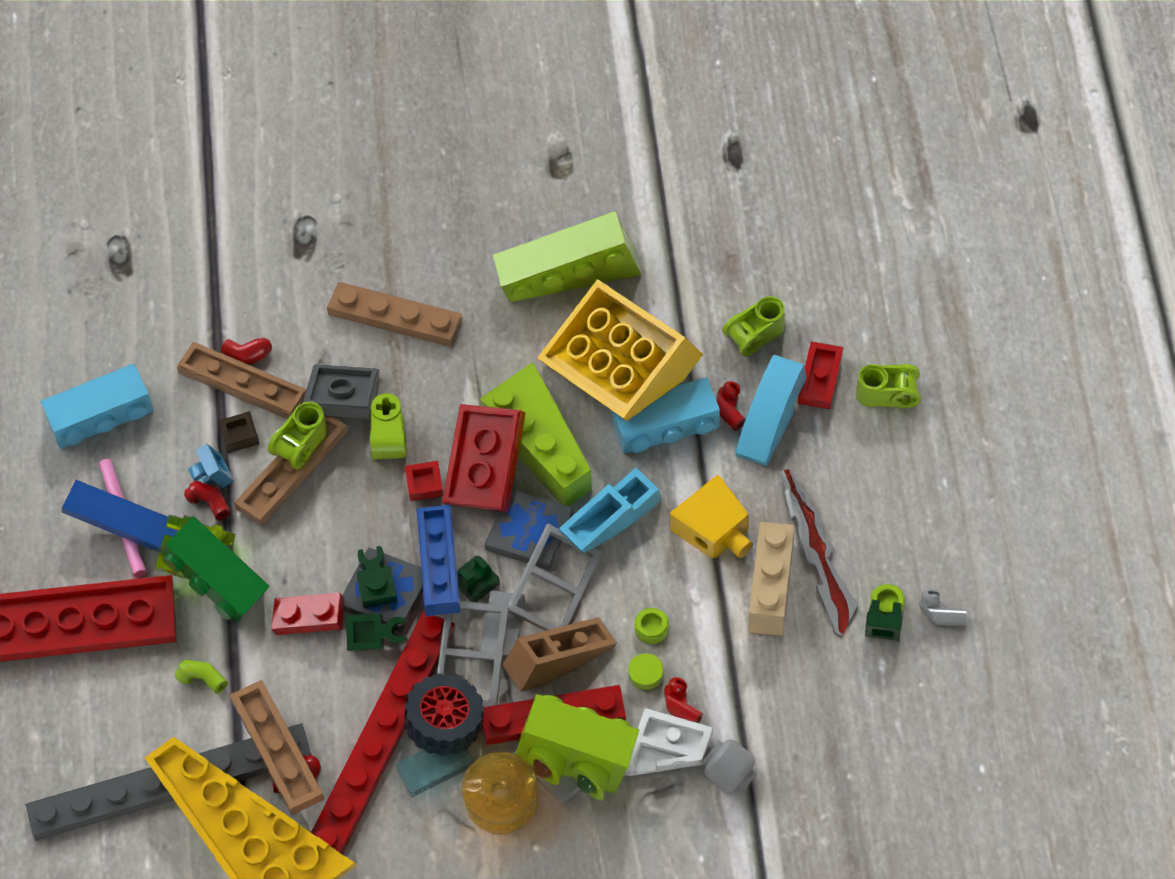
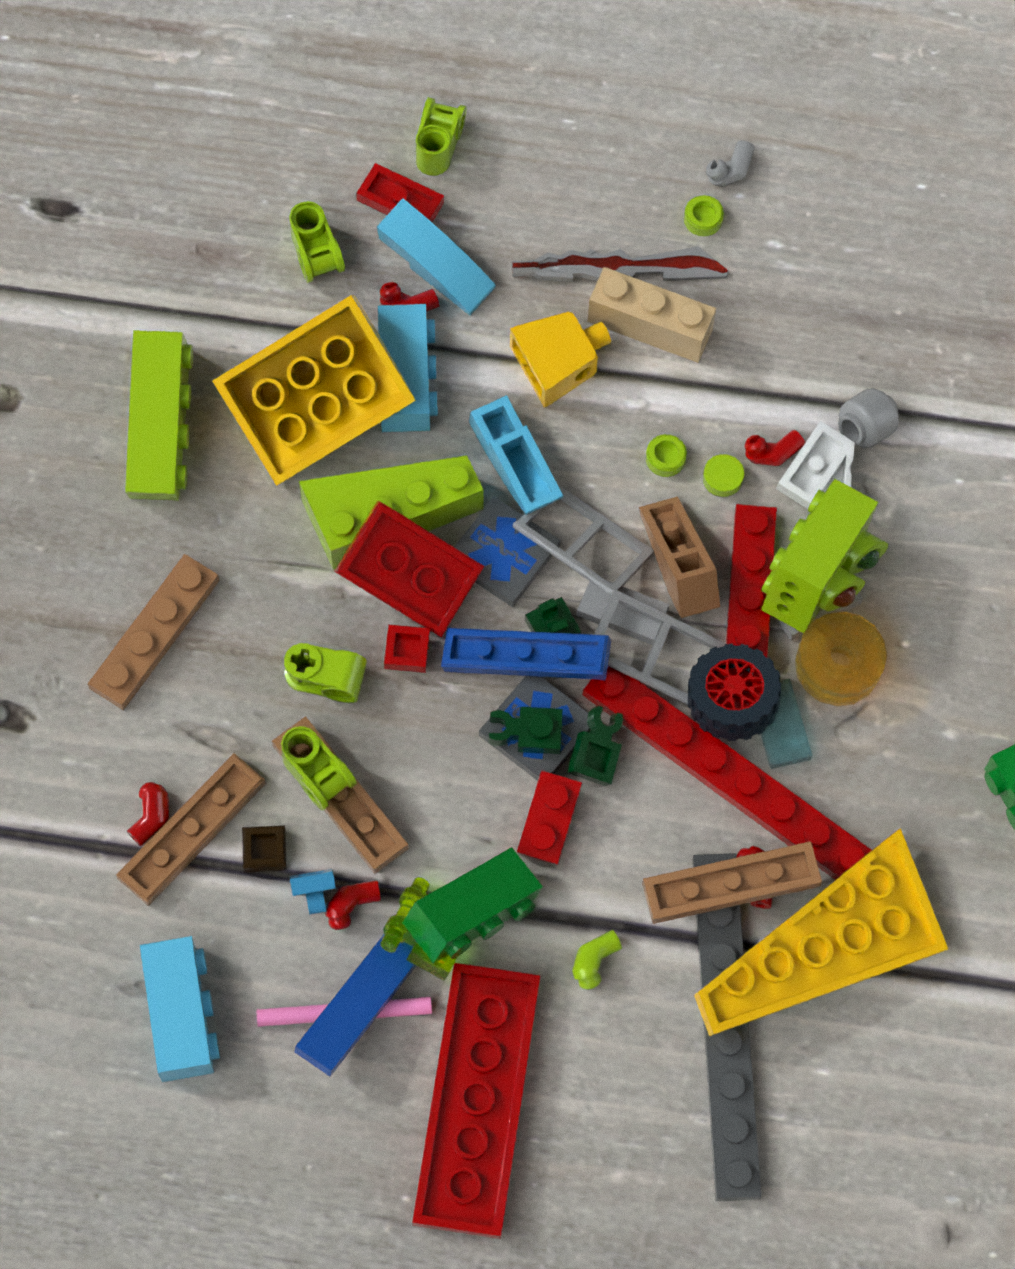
camera: 80 degrees left, 10 degrees up
dark grey tile [303,364,380,418] -> none
dark green tile [865,600,902,641] -> none

